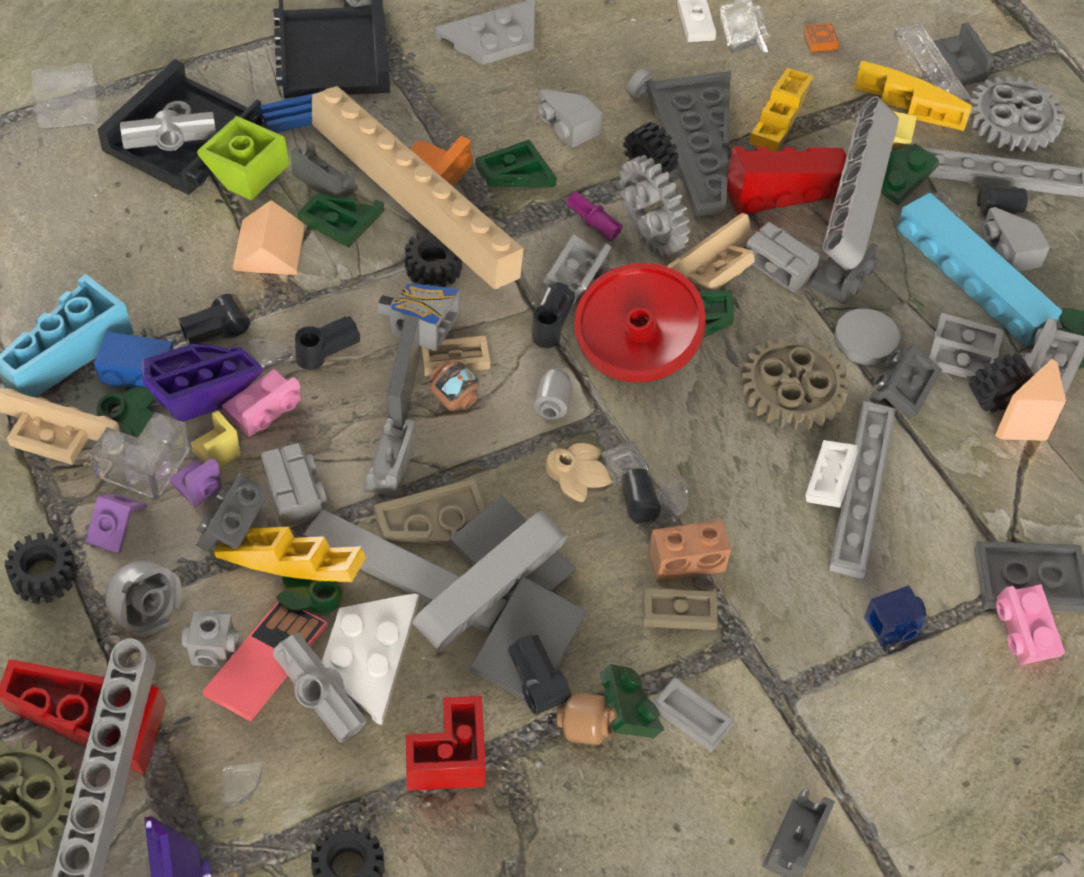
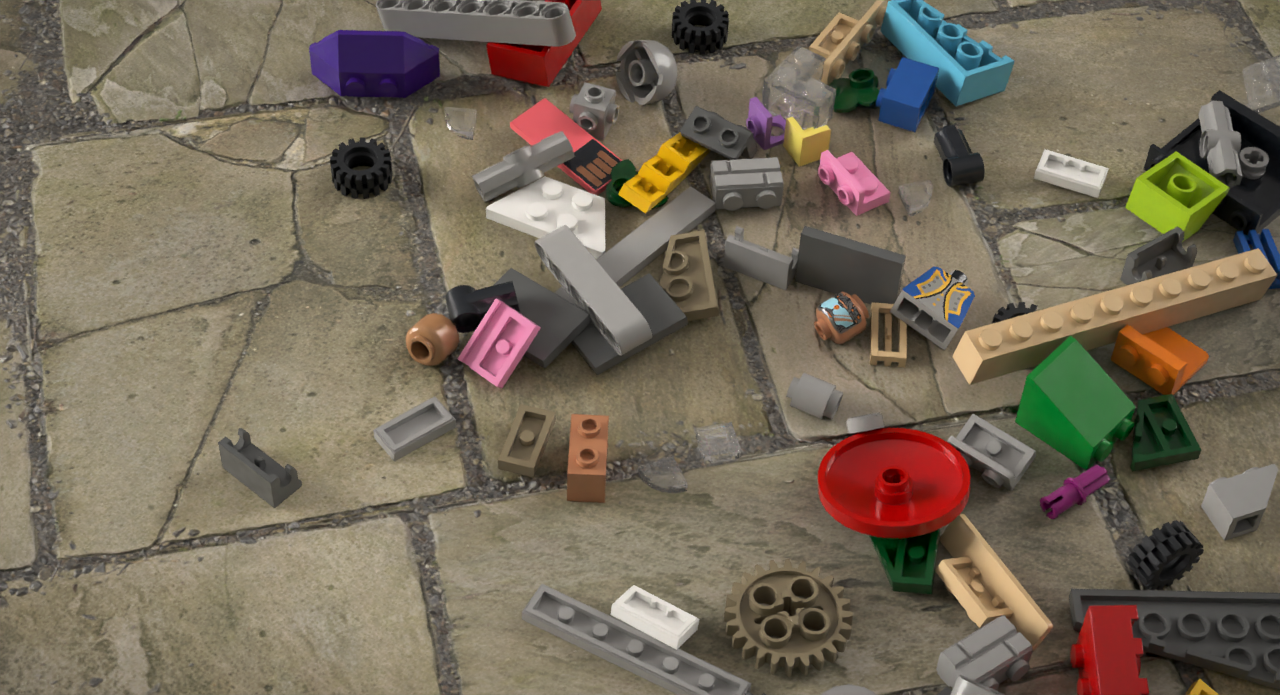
camera: 105 degrees right, 5 degrees down
medium lavender bracket [86,493,147,553] -> none
dark purple wedge [141,344,264,423] -> none
light nougat slope [233,200,305,275] -> none
black piece [295,316,360,370] -> none
dark green wing [298,194,384,248] -> none
red brick [405,696,486,791] -> none
black piece [532,282,575,348] -> none
tan plate [545,443,612,502] -> none
dark green wing [600,664,665,738] -> none
light grey gear [618,155,690,256] -> none
black piece [621,468,661,524] -> none
clear blue brick [864,585,927,647] -> none
none -> bright pink plate [457,298,541,388]
none -> light grey tile [846,412,885,434]
none -> green slope [1015,336,1136,471]
none -> white plate [1034,149,1109,198]

